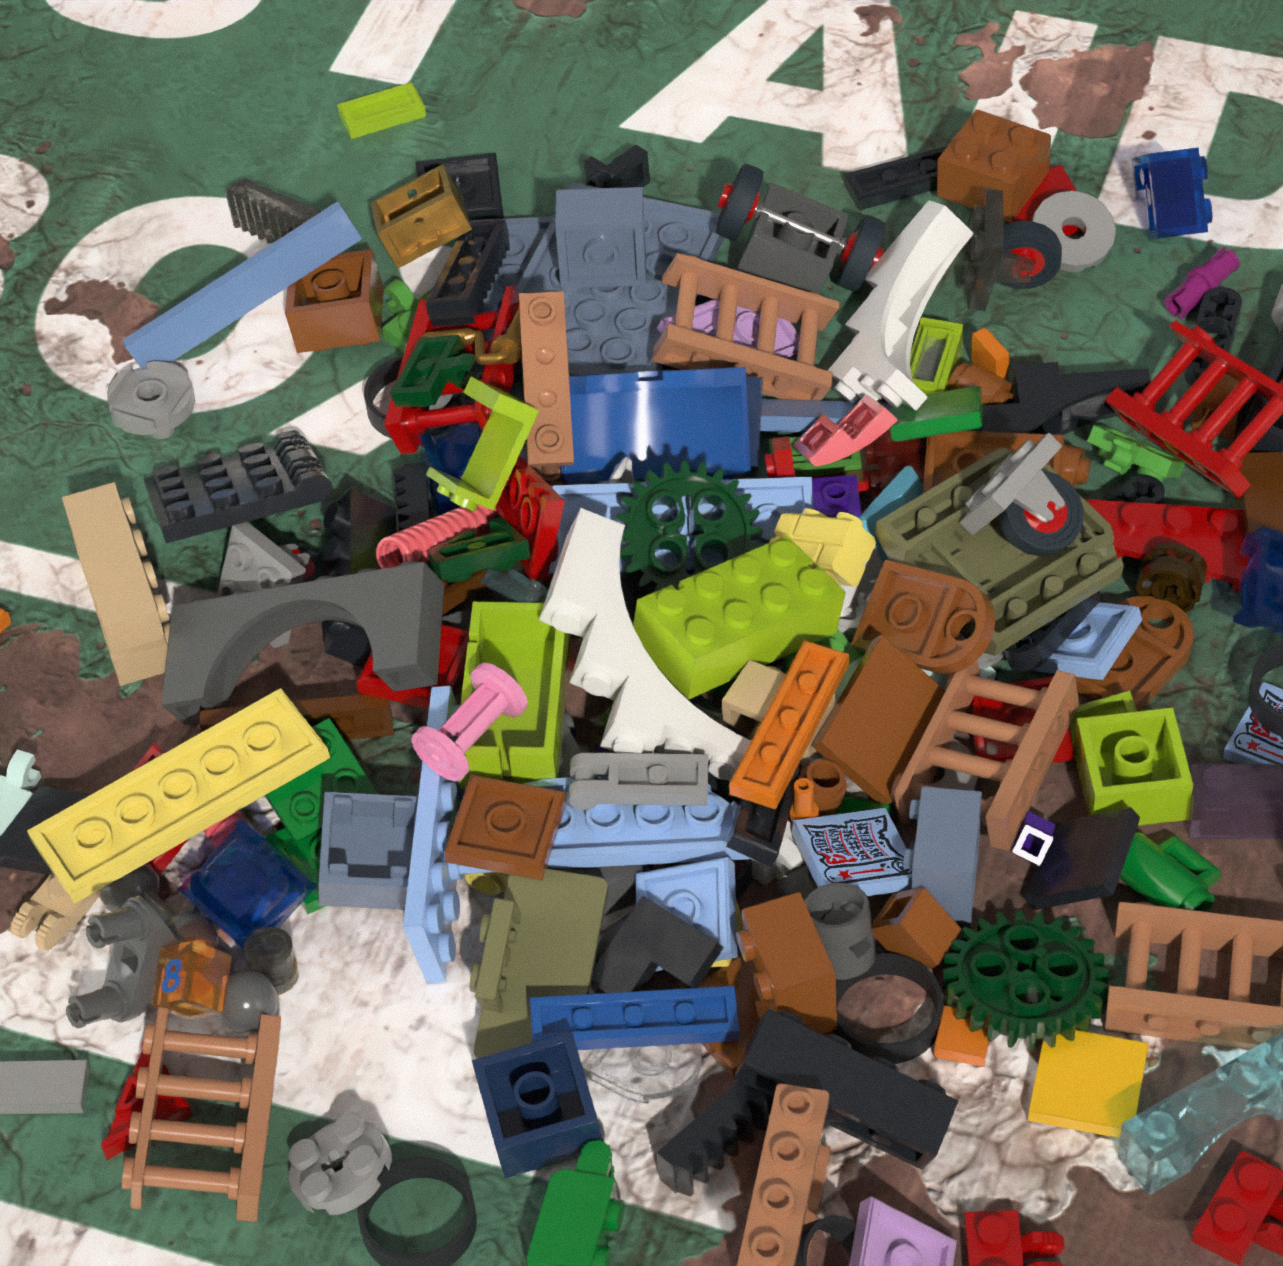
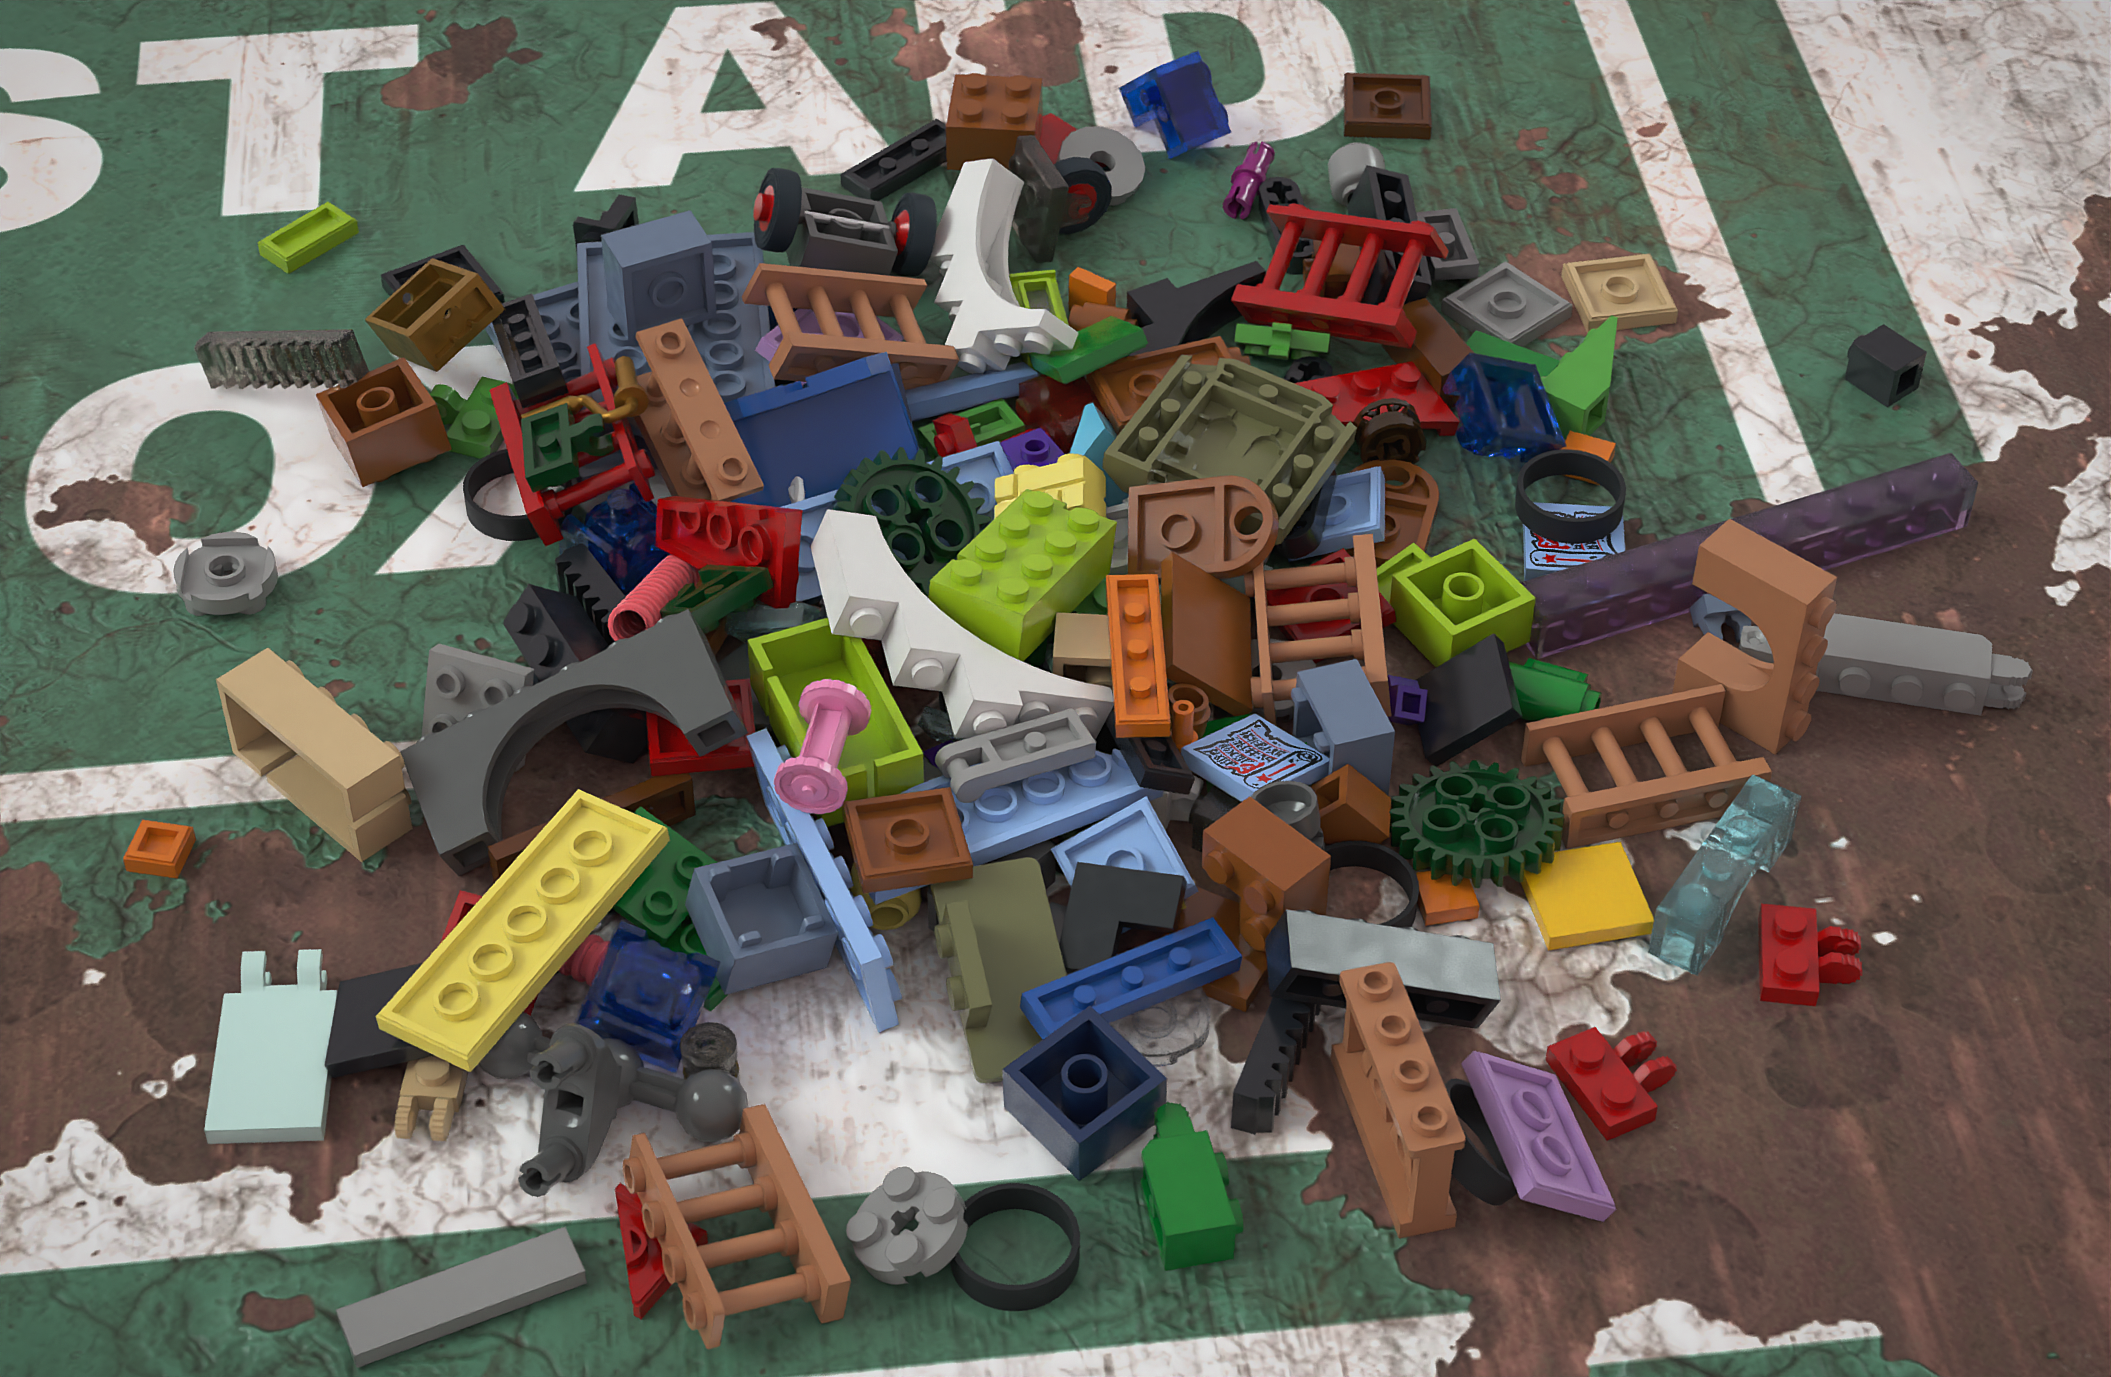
camera: 30 degrees left, 5 degrees down
medium blue tile [122,201,362,369] -> none
black hinge [144,430,332,544] -> none
clear orange brick [151,937,232,1021] -> none
lime panel [426,377,539,512] -> none
coral slope [792,394,898,467] -> none
plate [959,433,1084,557] -> none

